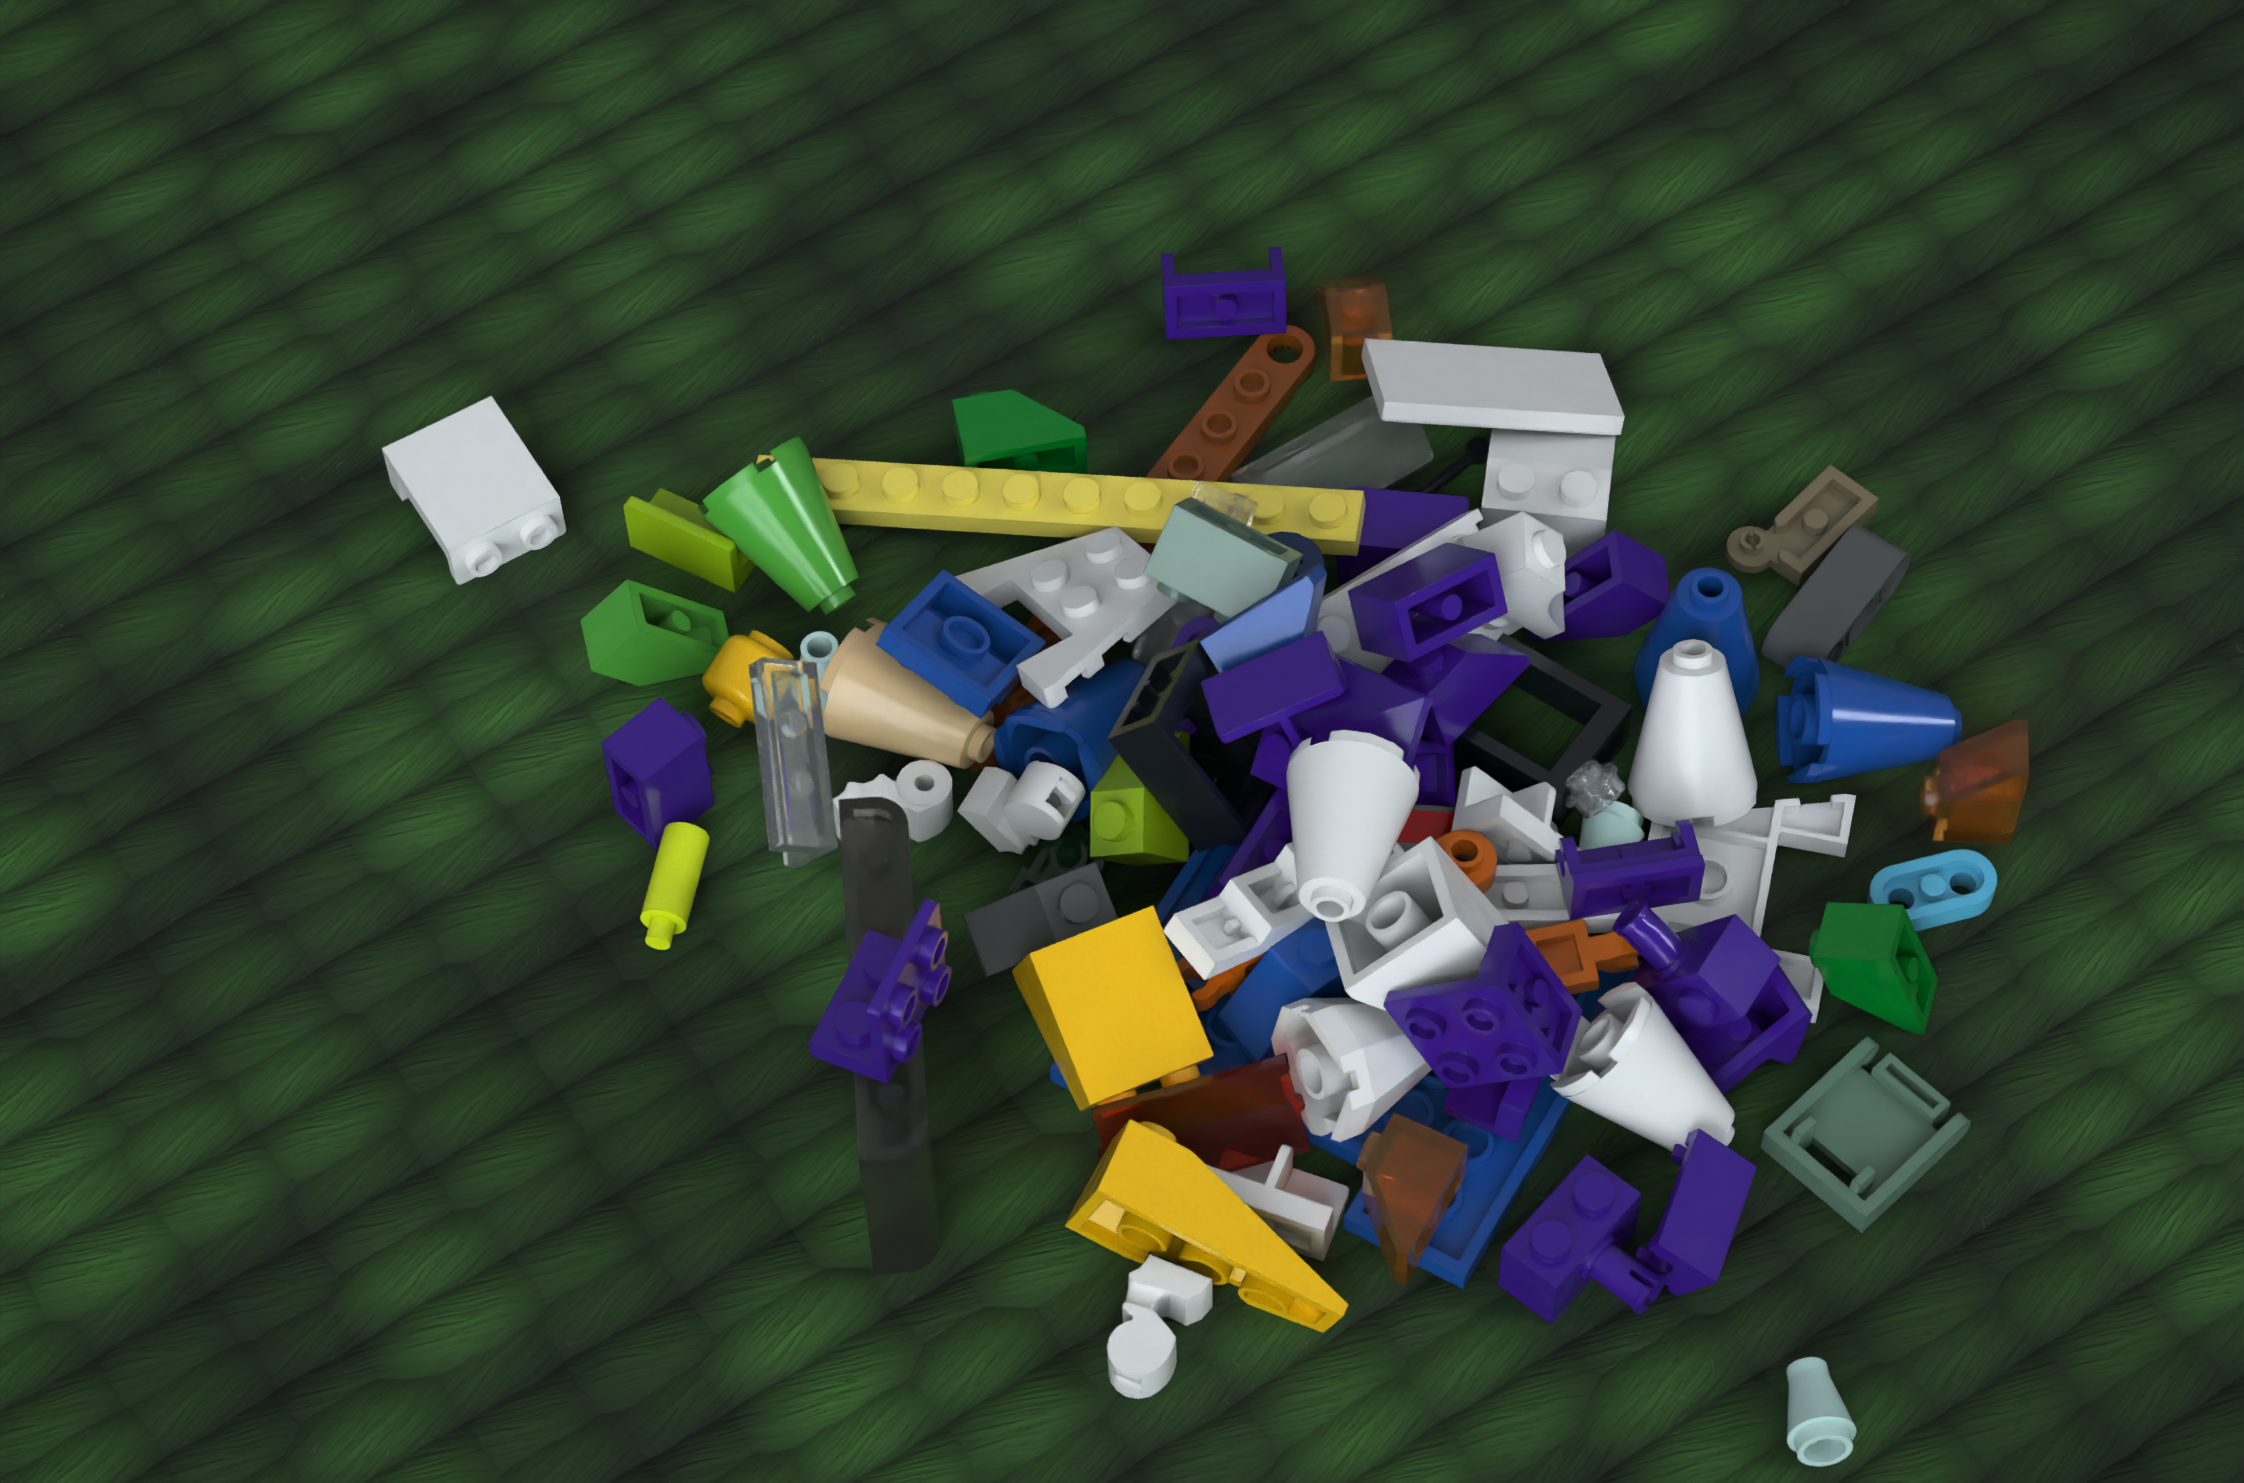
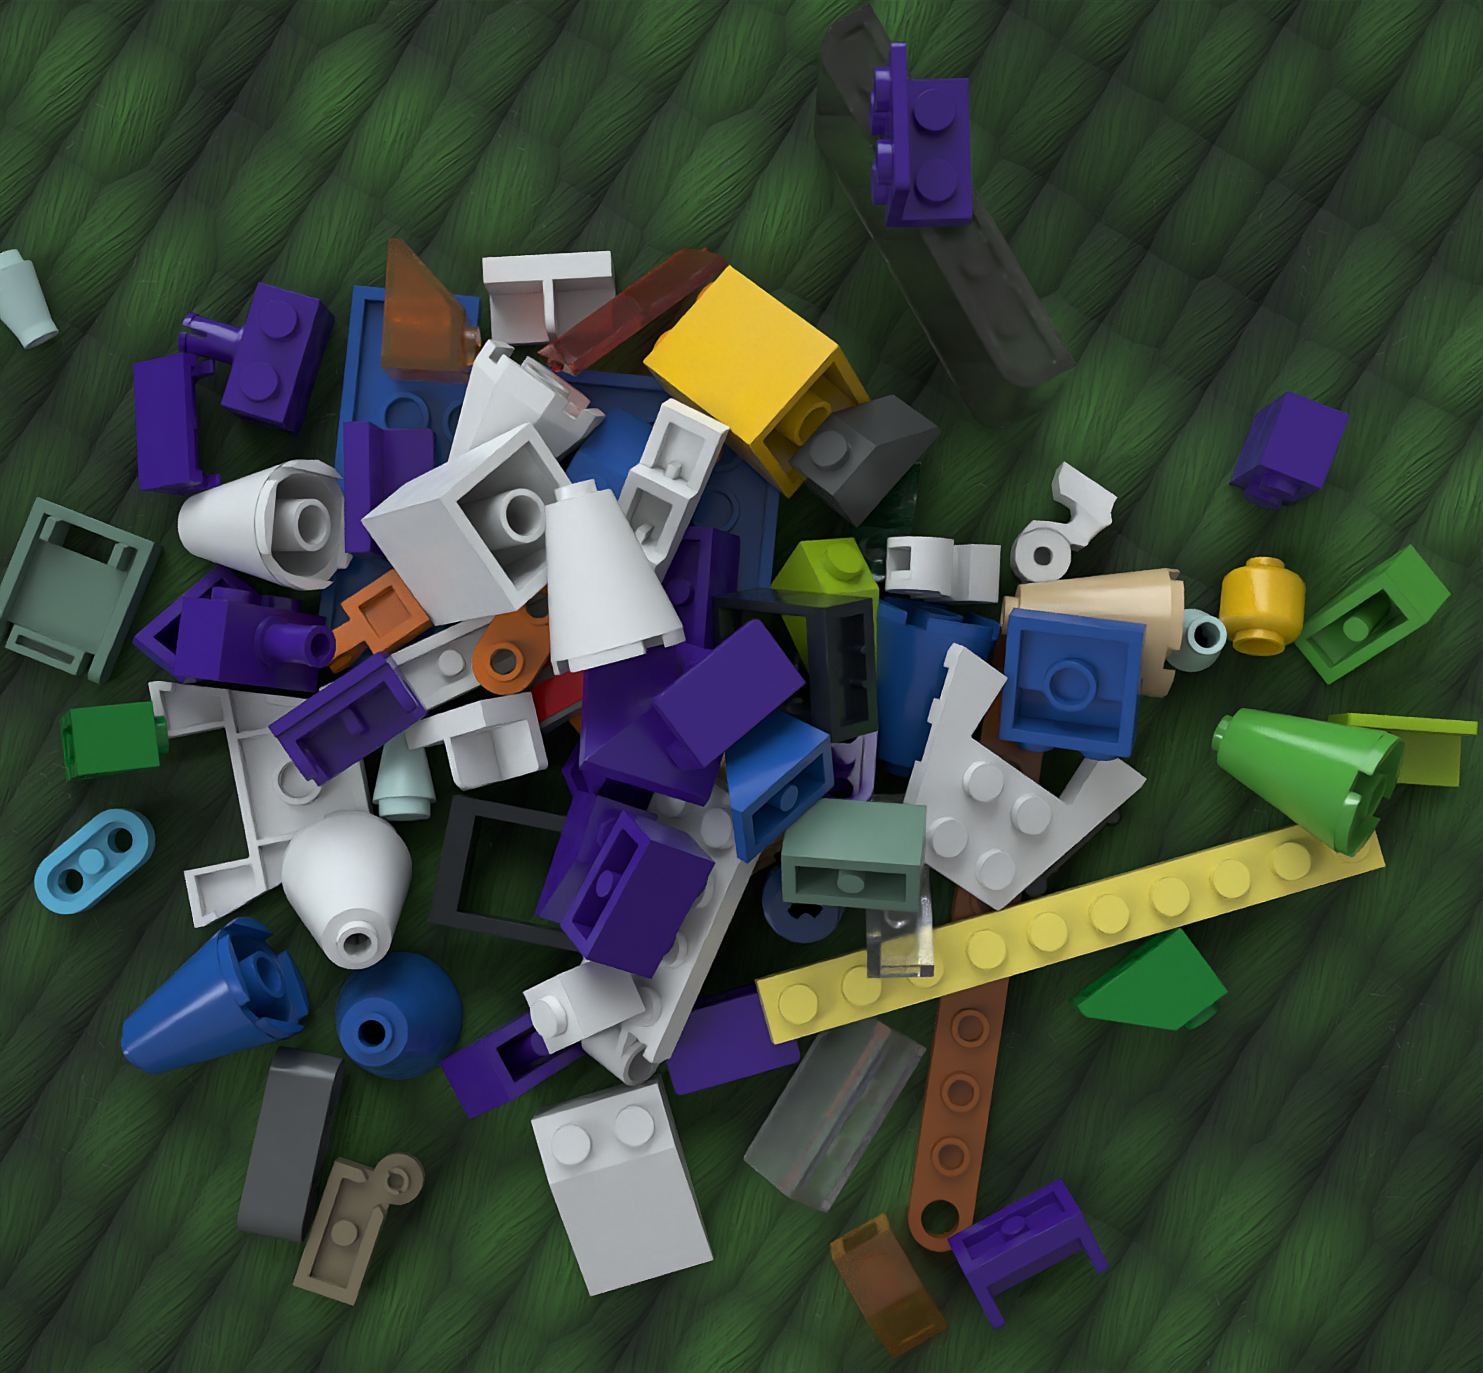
camera: 155 degrees right, 30 degrees up
neon yellow cylinder [640,822,710,950] -> none
clear panel [748,657,838,868] -> none
yellow wedge [1065,1119,1348,1333] -> none
white leg [1107,1254,1213,1399] -> none
white tile [1361,338,1625,436] -> none
dark purple bracket [1383,922,1583,1089] -> none
black hinge [1416,438,1490,494] -> none
clear plate [1565,759,1625,819] -> none
clear orange slope [1920,719,2029,844] -> none

